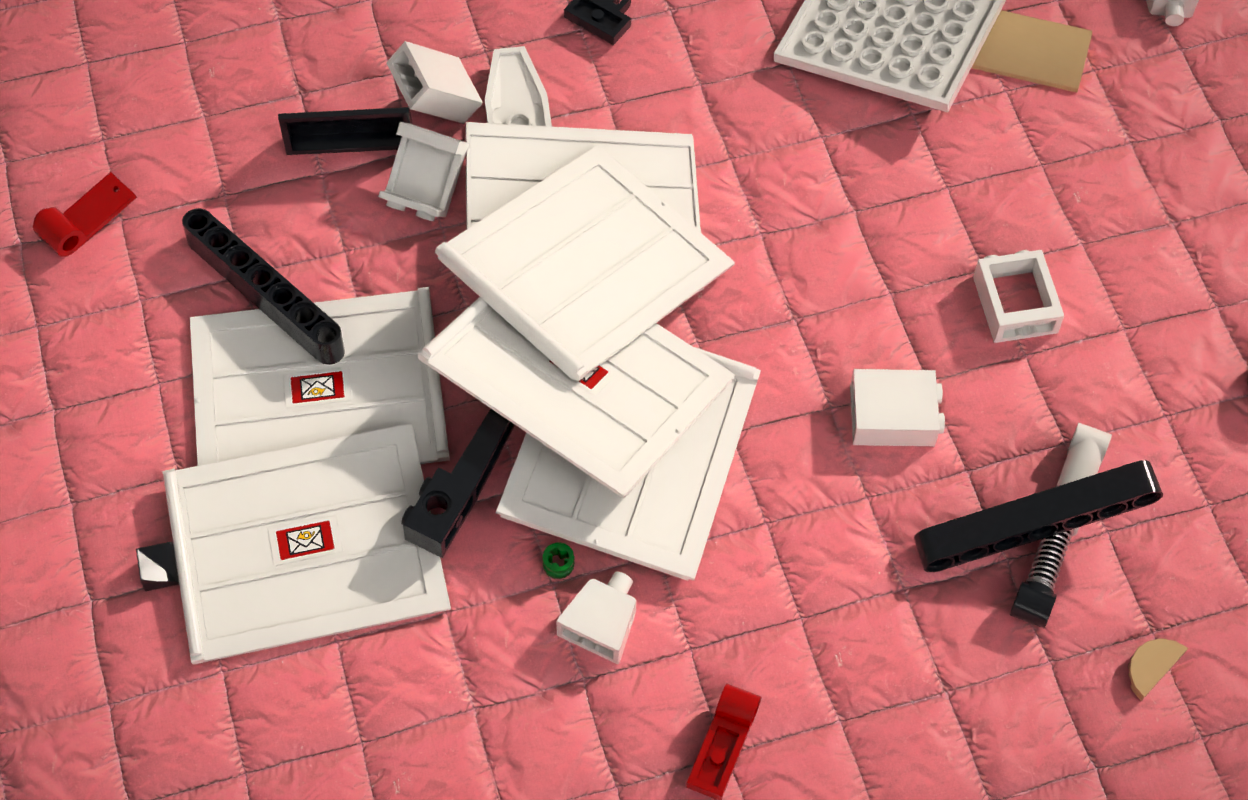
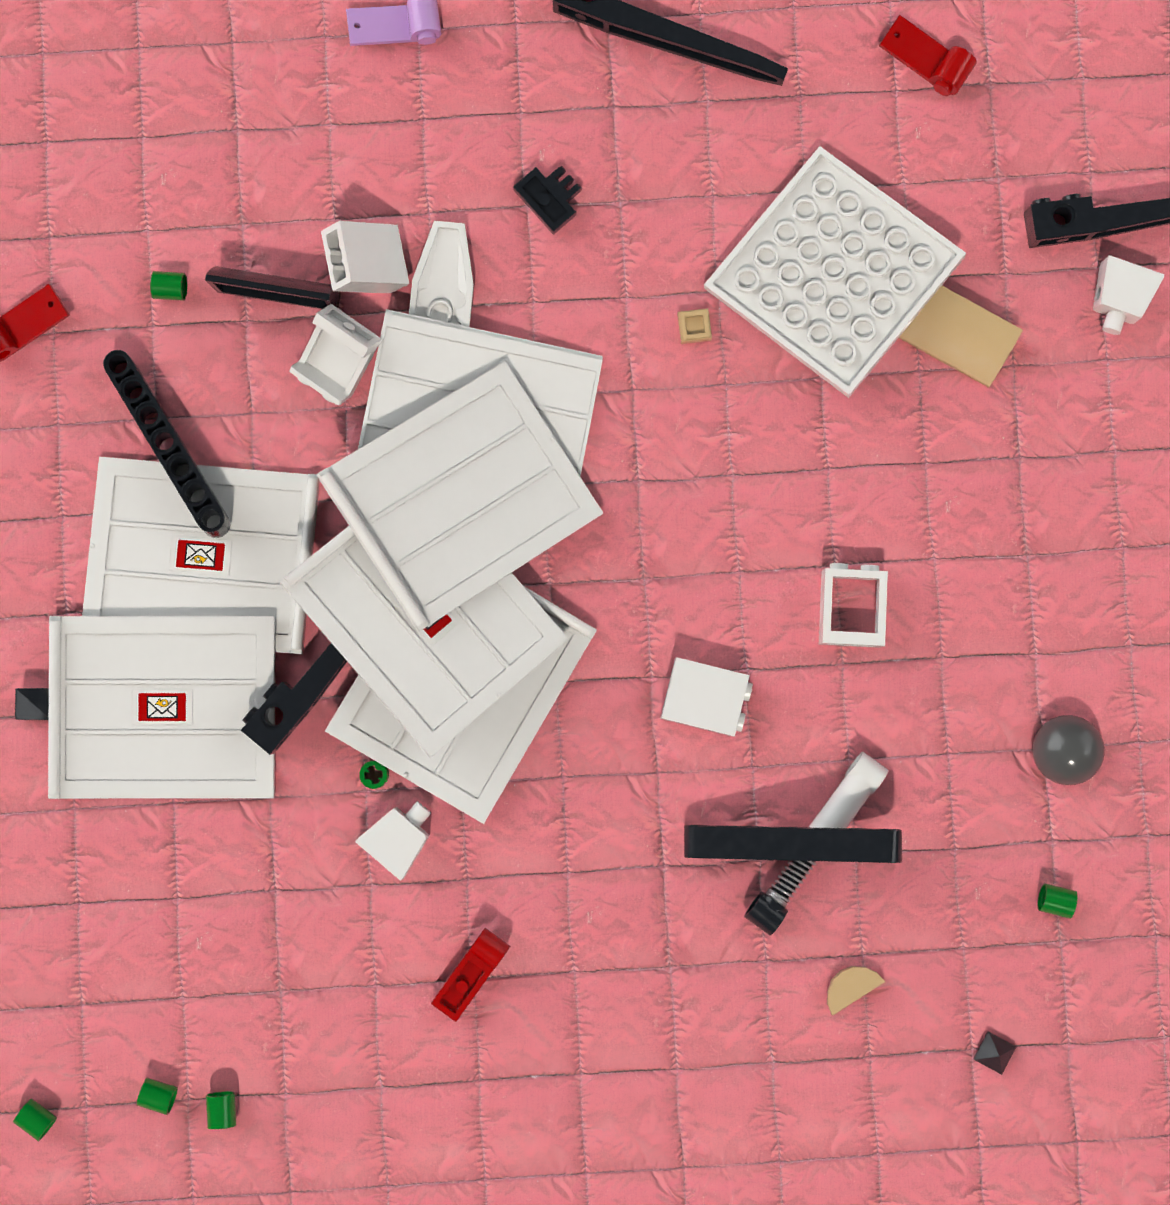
camera: 15 degrees right, 25 degrees up
none -> green beam [150,271,187,301]
none -> tan tile [677,308,712,344]

